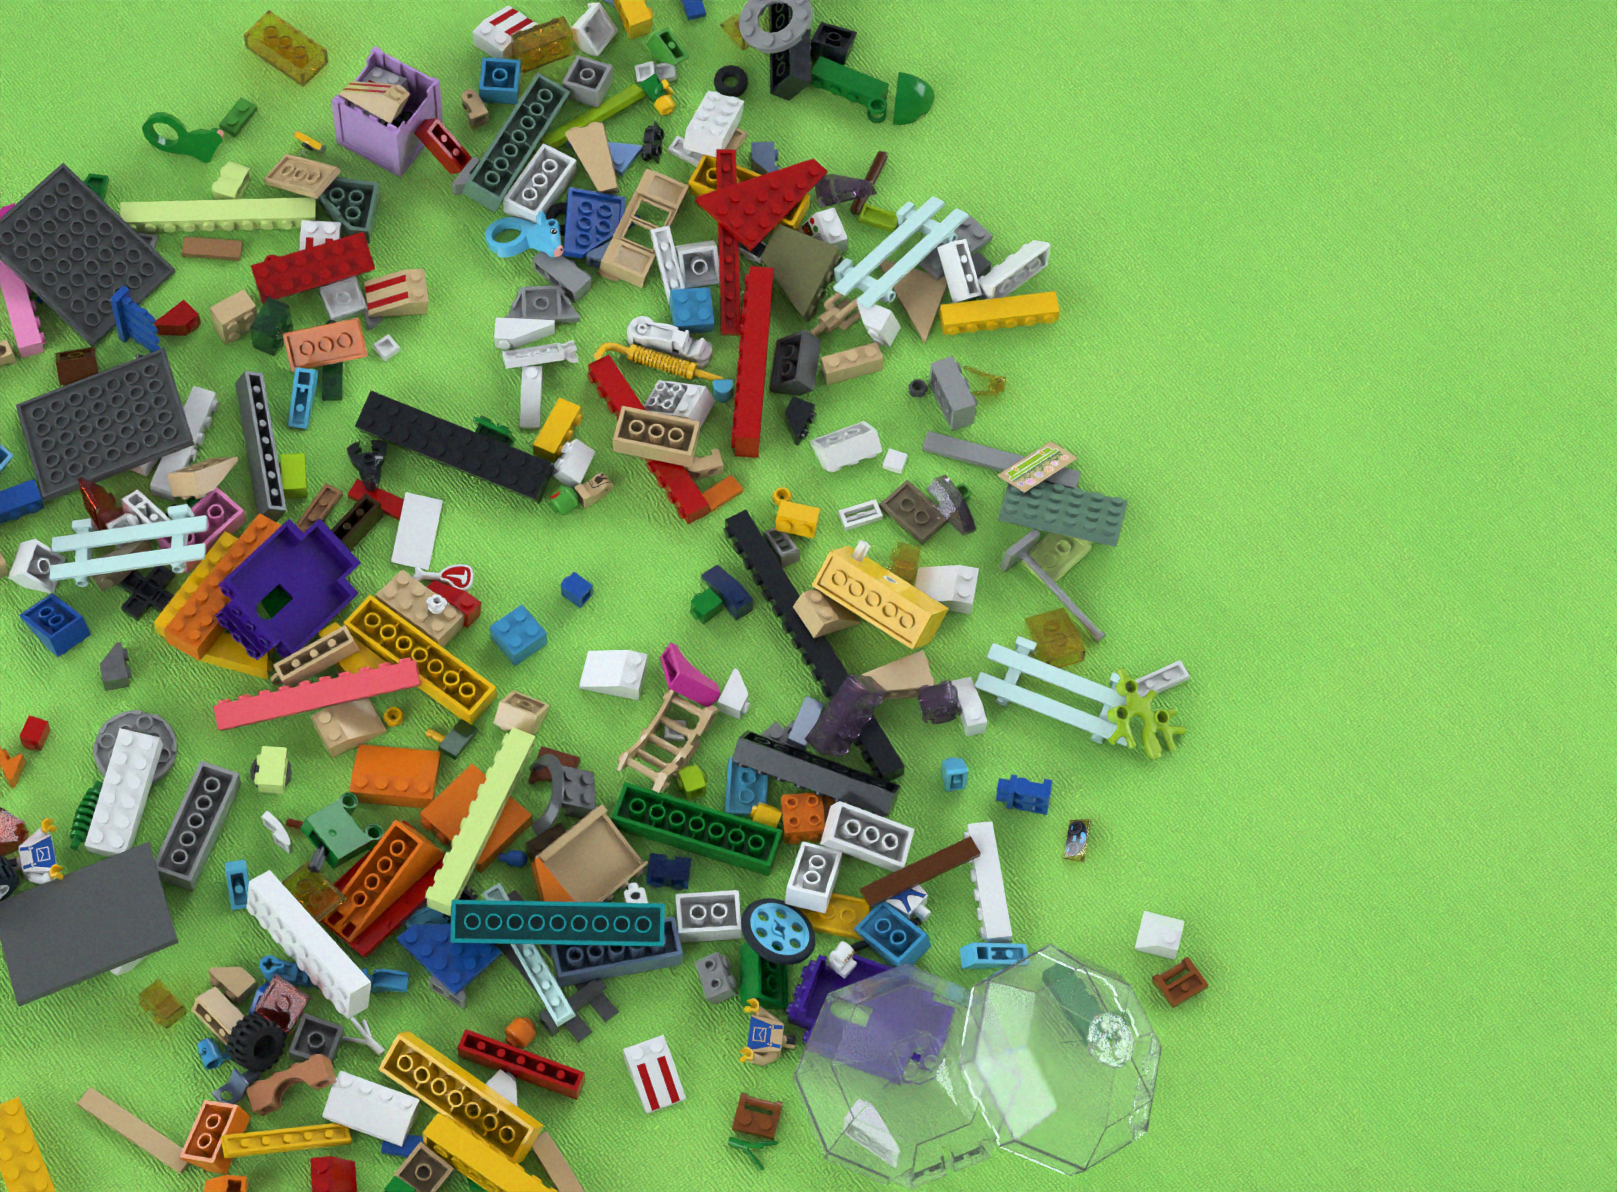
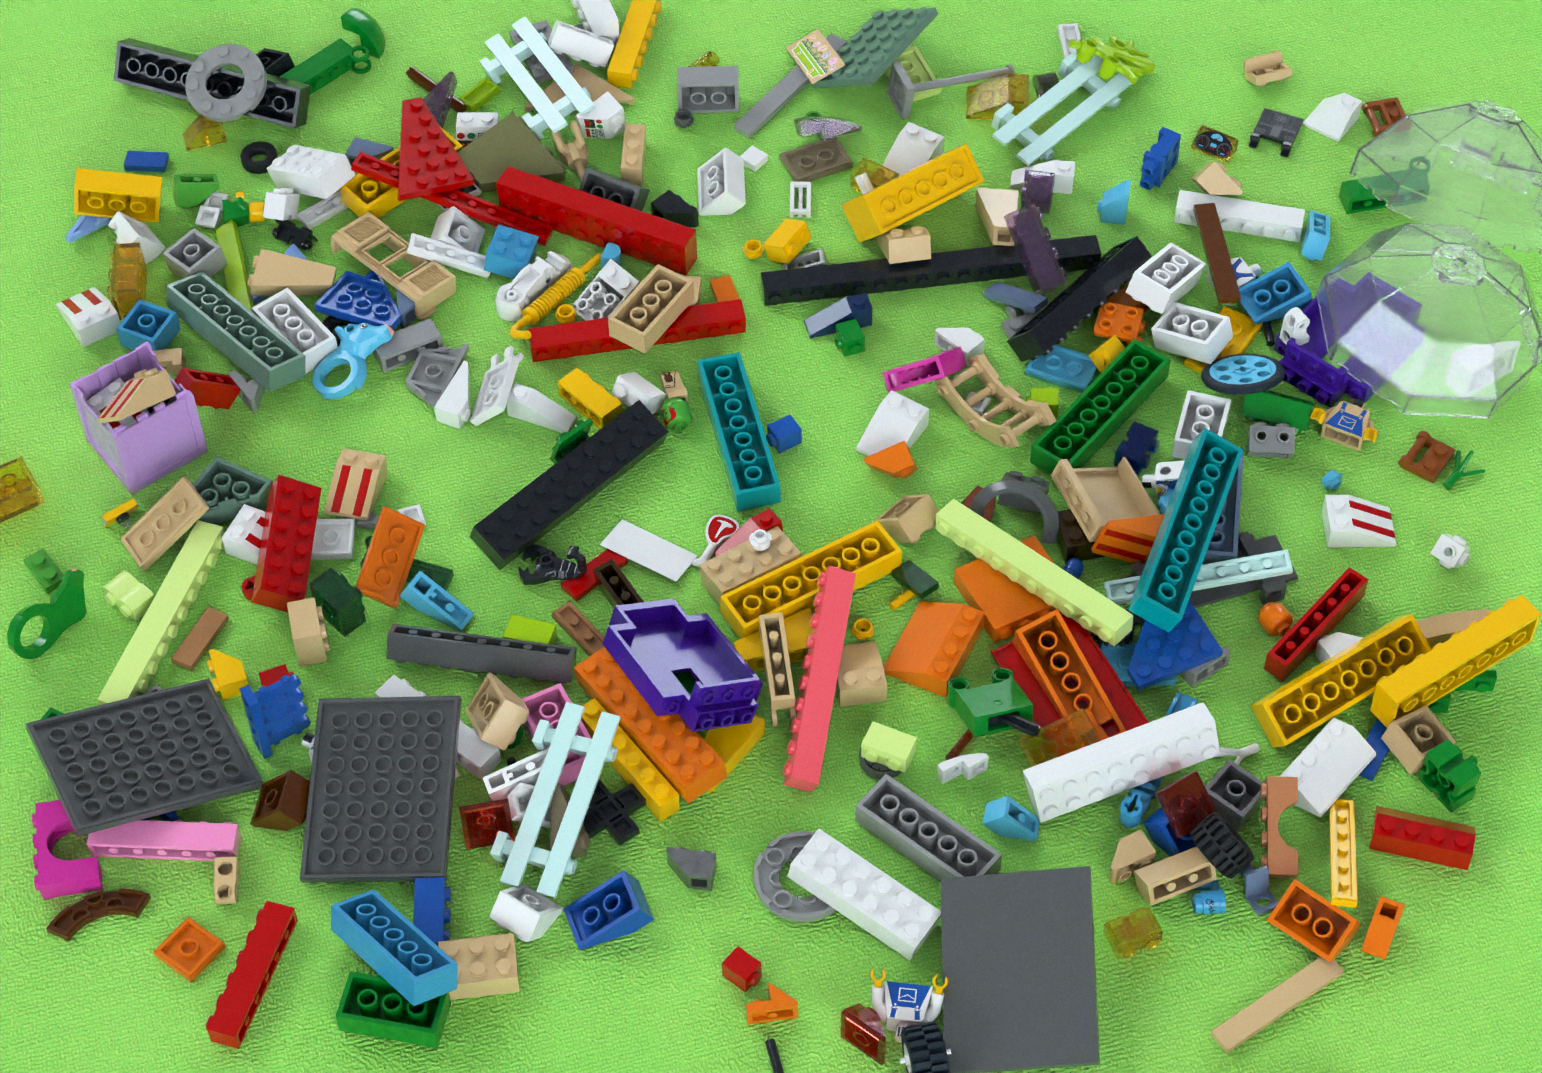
camera: 65 degrees left, 10 degrees down
green piece [70,781,103,850] -> none
dark azure brick [490,605,547,666] -> none
none -> yellow slope [206,649,248,700]
none -> white brick [263,188,300,220]
none -> yellow plate [555,304,577,324]
none -> teal brick [697,352,781,511]
none -> orange slope [863,441,918,479]
none -> clear smoke brick [1032,72,1059,98]
none -> tan slope [1191,161,1243,195]
none -> tan bracket [1244,50,1292,86]
none -> black flag [1249,108,1304,157]
none -> medium azure plate [1321,470,1342,490]
none -> white brick [1430,534,1471,569]

